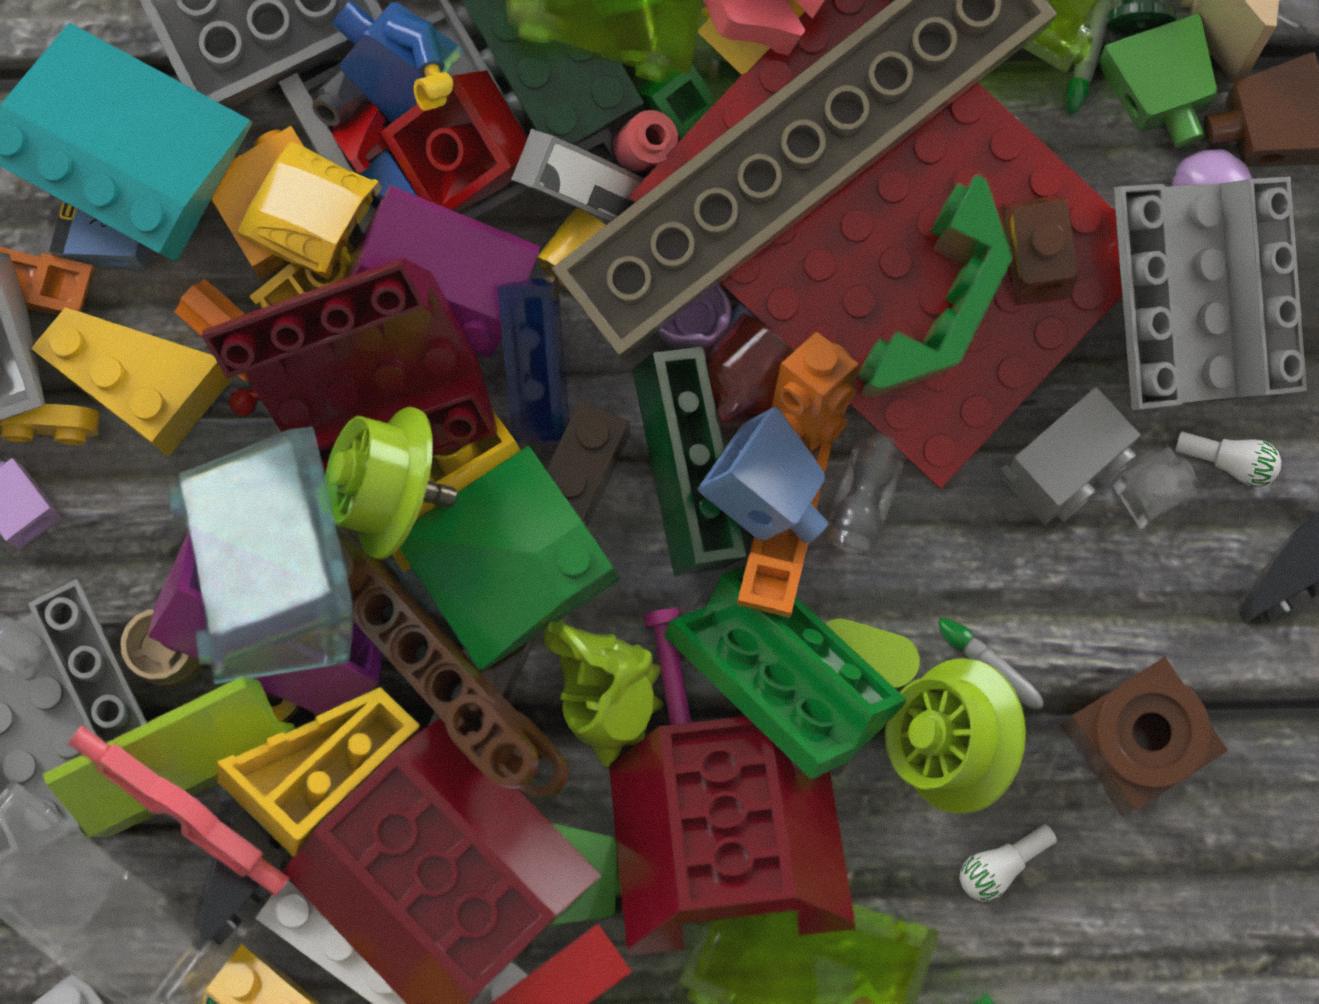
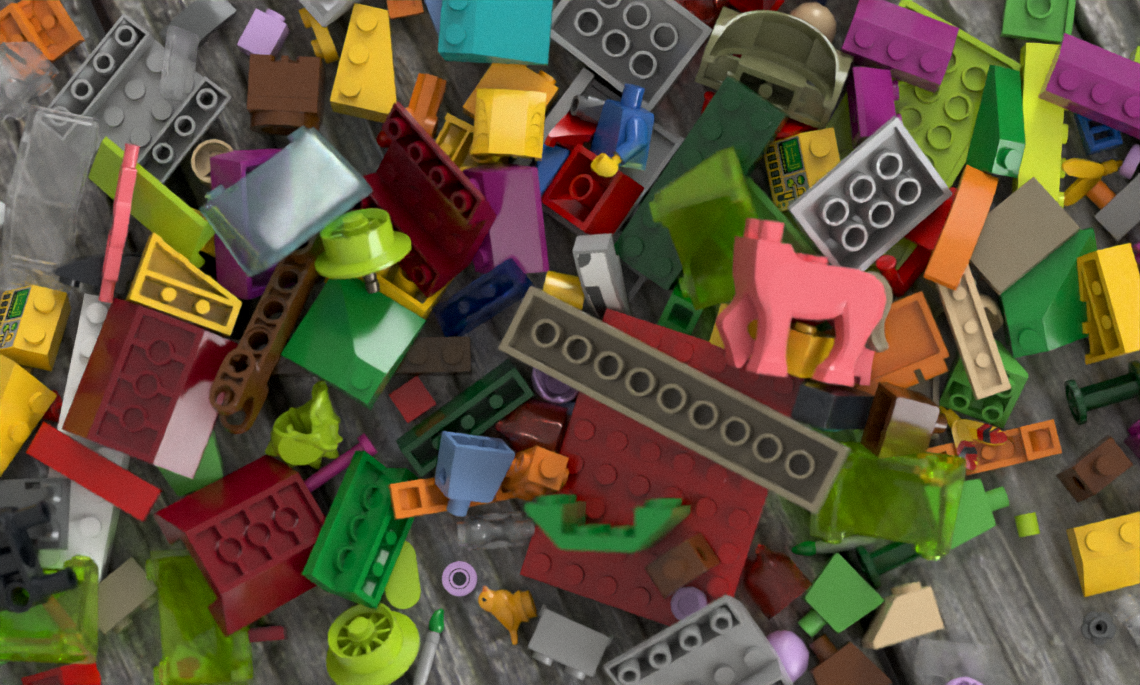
camera: 60 degrees right, 5 degrees up
coral brick [612,110,678,173] -> none
none -> reddish brown piece [247,54,326,137]
none -> dark red tile [248,625,288,643]
none -> red tile [389,376,437,424]
none -> lavender tile [442,561,477,596]
none -> light orange animal [478,585,538,645]
none -> lavender tile [671,586,708,621]
none -> clear red piece [742,544,813,620]

